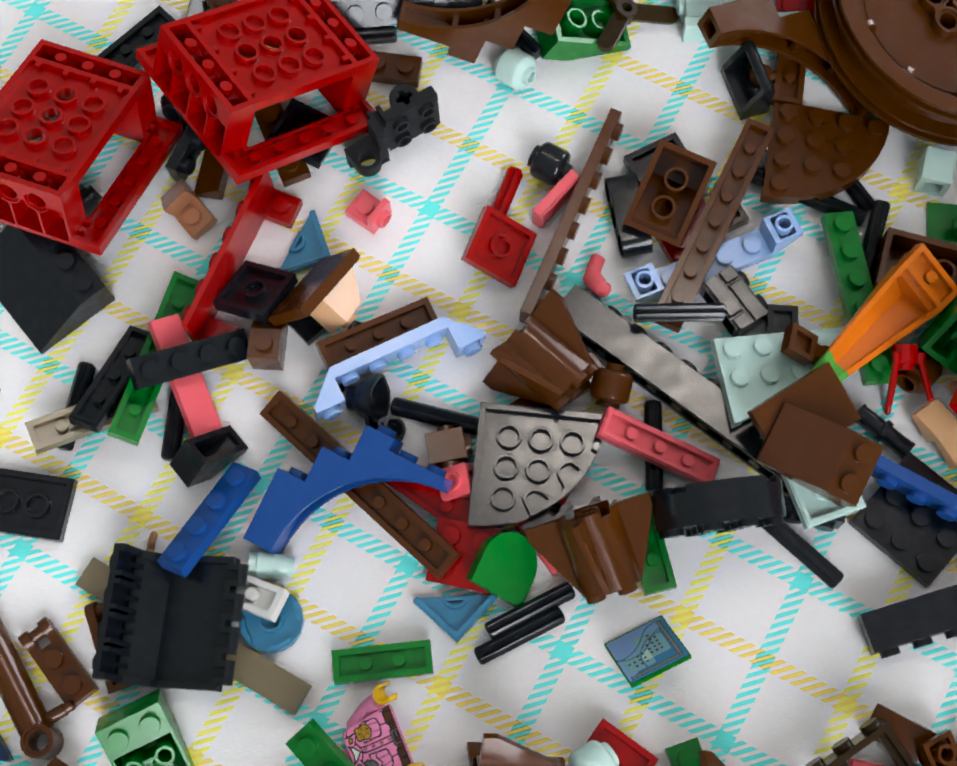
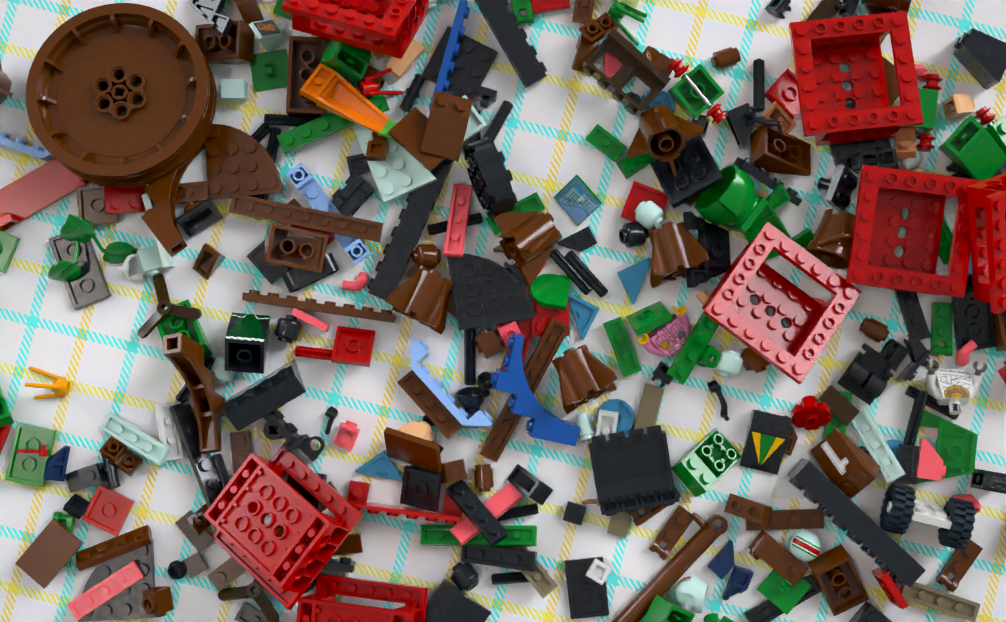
camera: 100 degrees left, 15 degrees up
blue plate [157,462,261,578] -> none
nougat slope [161,178,218,241] -> none
black axle [633,303,727,323] -> none
none -> reddish brown slope [192,243,226,280]
none -> black slope [223,360,306,432]
none -> black slope [225,312,270,374]
none -> black hand [325,406,338,435]
none -> black head [451,562,479,592]
none -> reddish brown brick [474,464,494,492]
none -> black tile [477,85,498,108]
none -> reddish brown brick [552,344,617,415]
none -> black tile [557,226,597,252]
none -> black plate [562,501,587,525]
none -> green plate [585,124,627,163]
none -> white tile [585,558,612,585]
none -> dark azure tile [617,257,650,304]
none -> black head [619,222,649,248]
none -> green plate [626,301,673,336]
none -> black tile [651,361,673,387]

